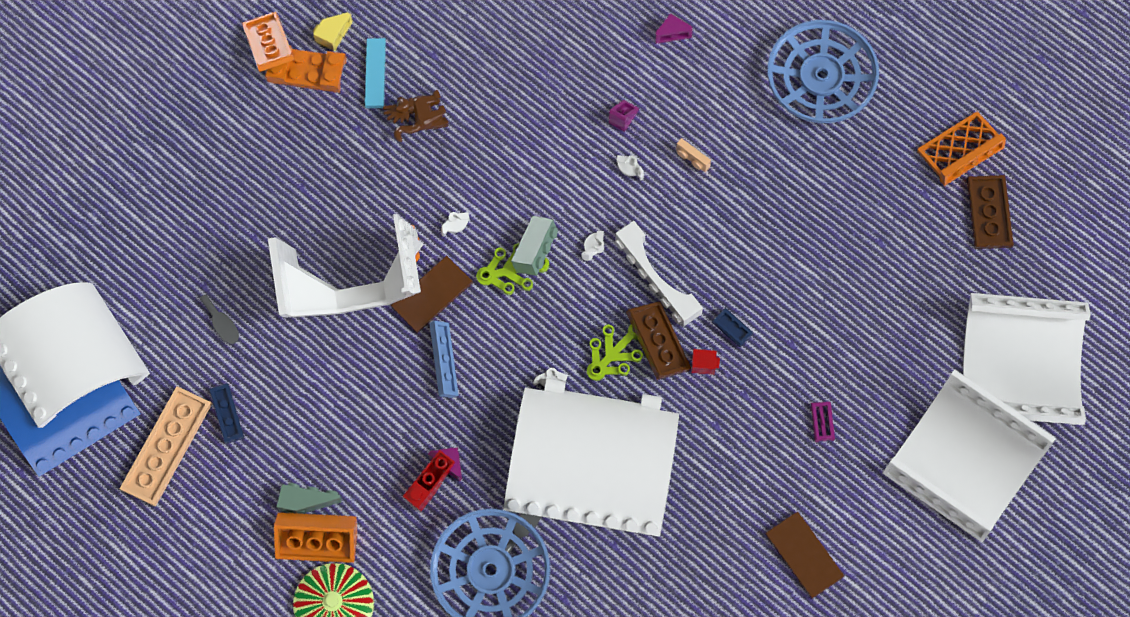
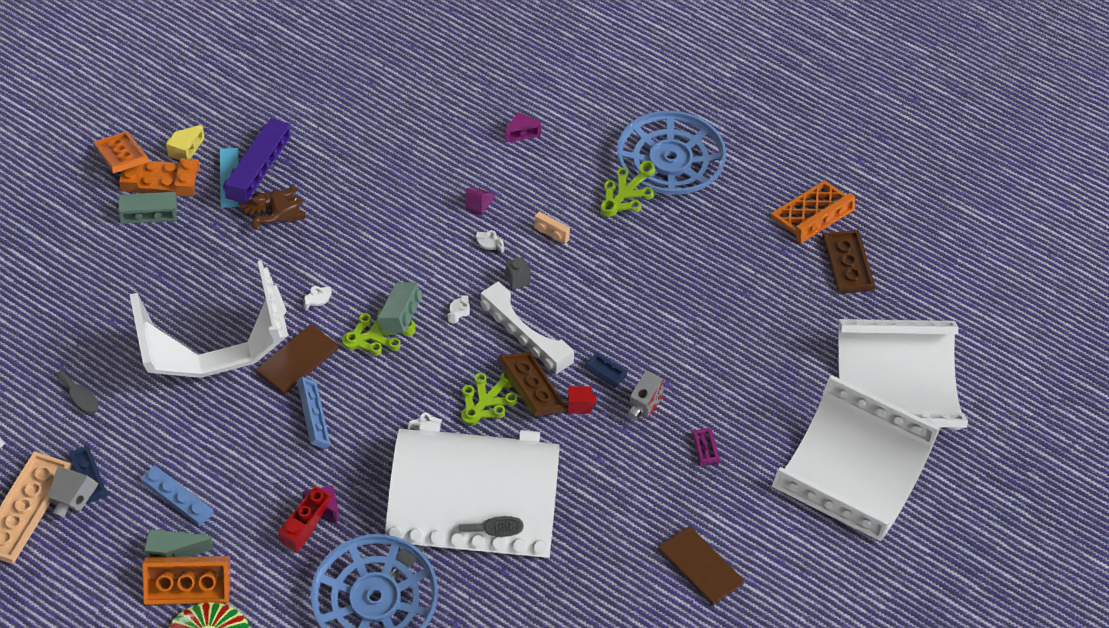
camera: 10 degrees left, 20 degrees down
none -> light grey torso [48,466,98,518]
none -> sand green brick [119,192,177,224]
none -> medium blue plate [140,465,214,527]
none -> dark purple brick [223,118,291,204]
none -> dark grey piece [459,516,524,537]
none -> dark grey brick [505,257,530,290]
none -> lime plant [600,161,655,217]
none -> light grey torso [628,370,664,420]

